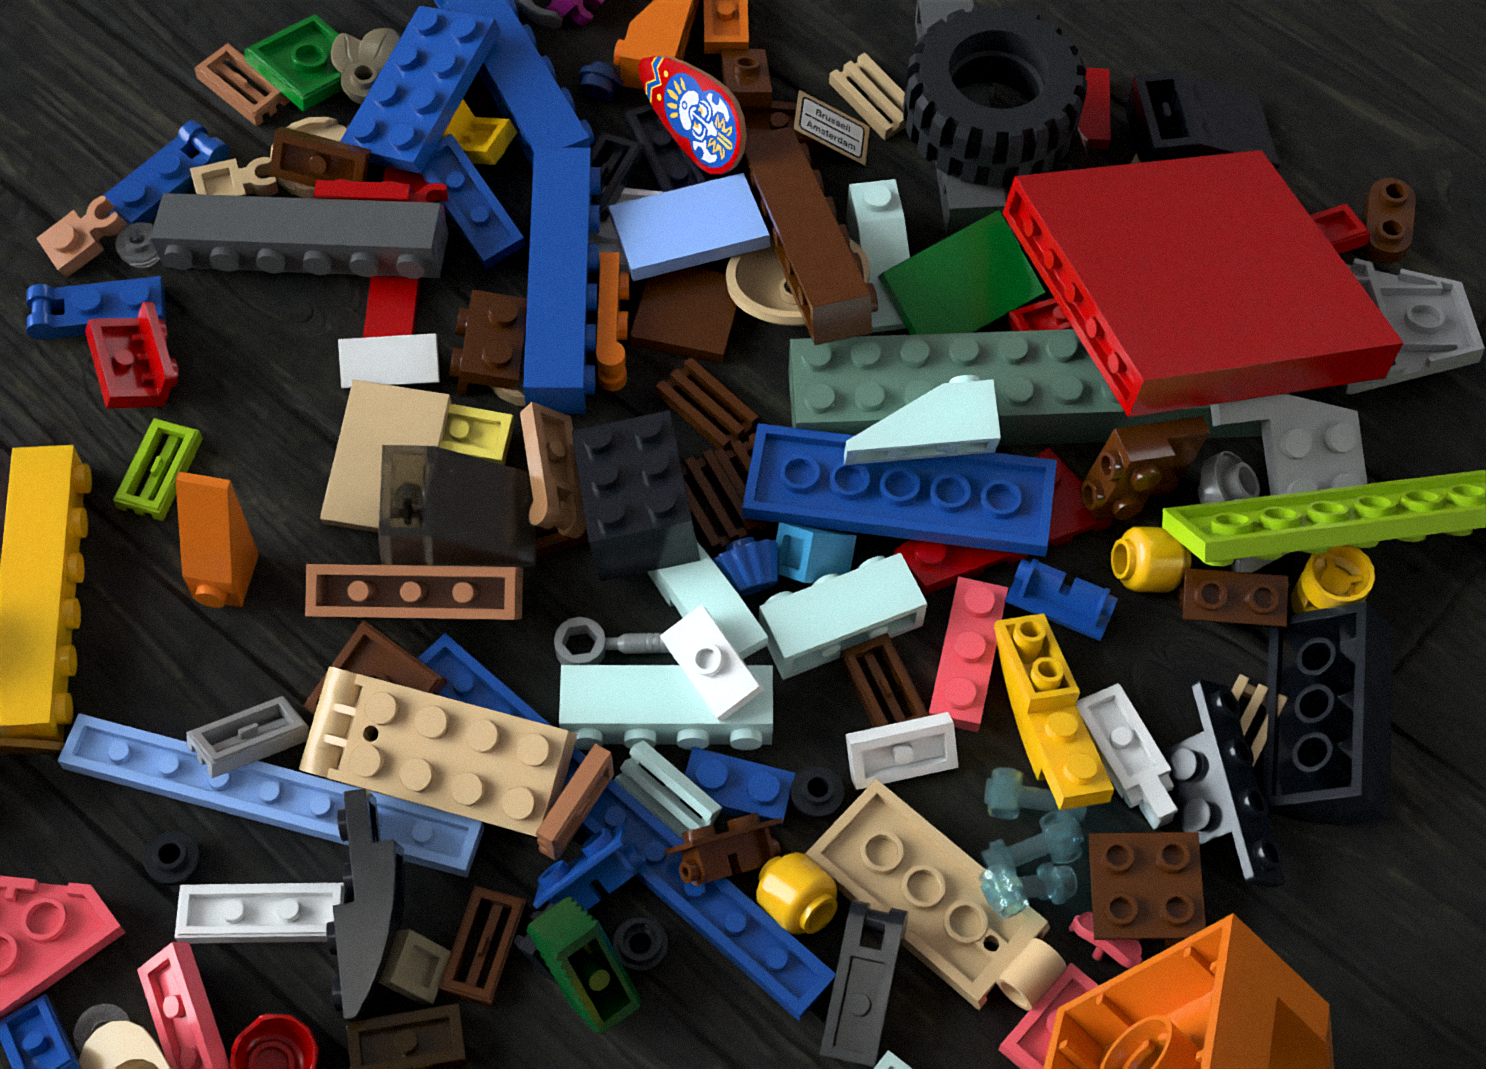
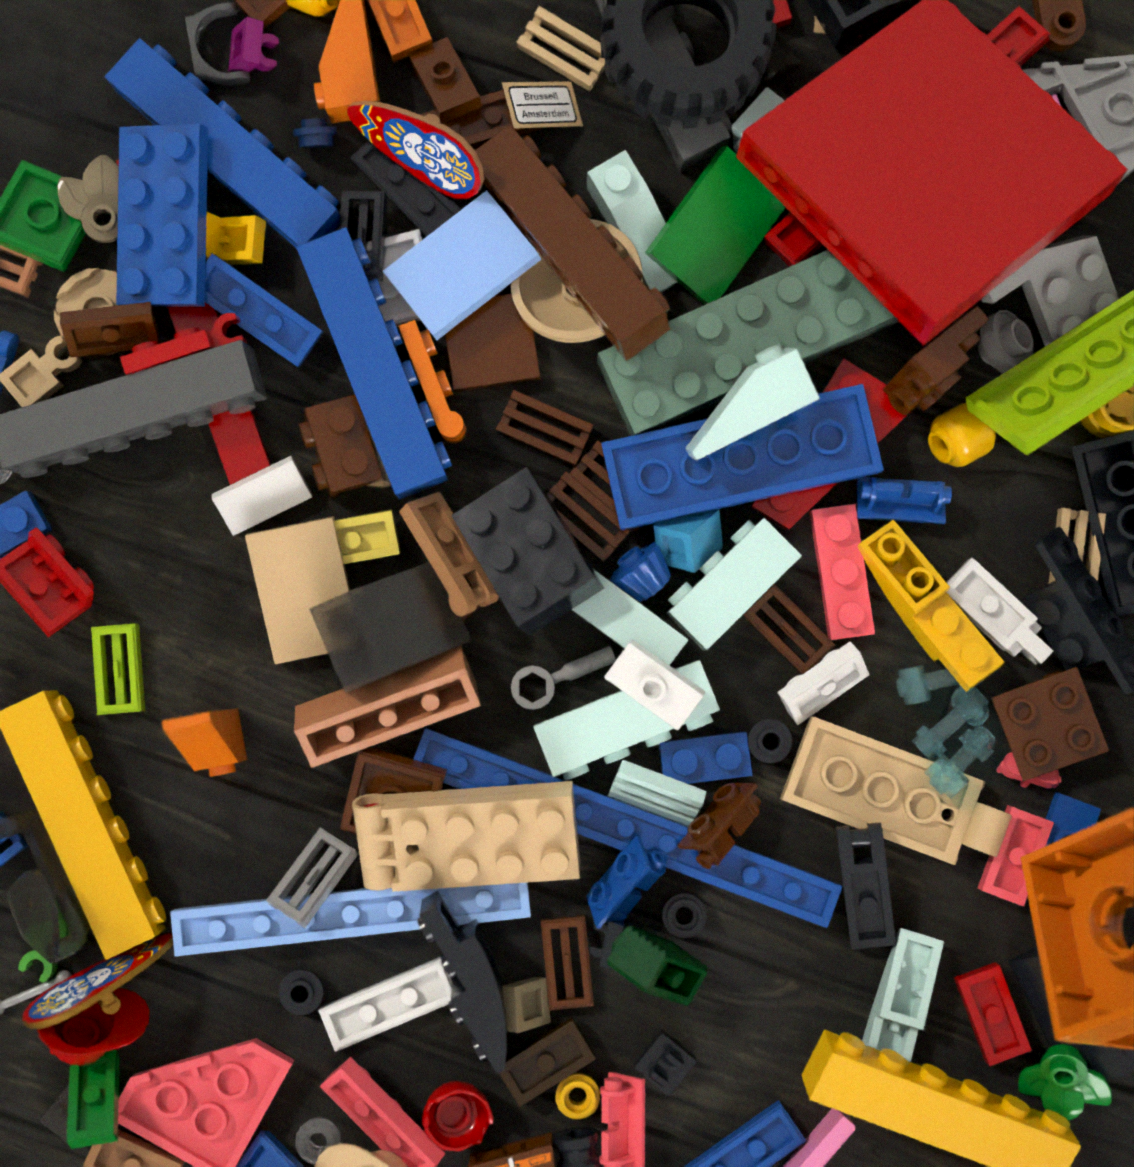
camera: 20 degrees left, 25 degrees up
nougat tile [536,743,614,861] -> none
yellow head [756,852,837,935] -> none
reddish brown hinge [1178,568,1288,627] -> none

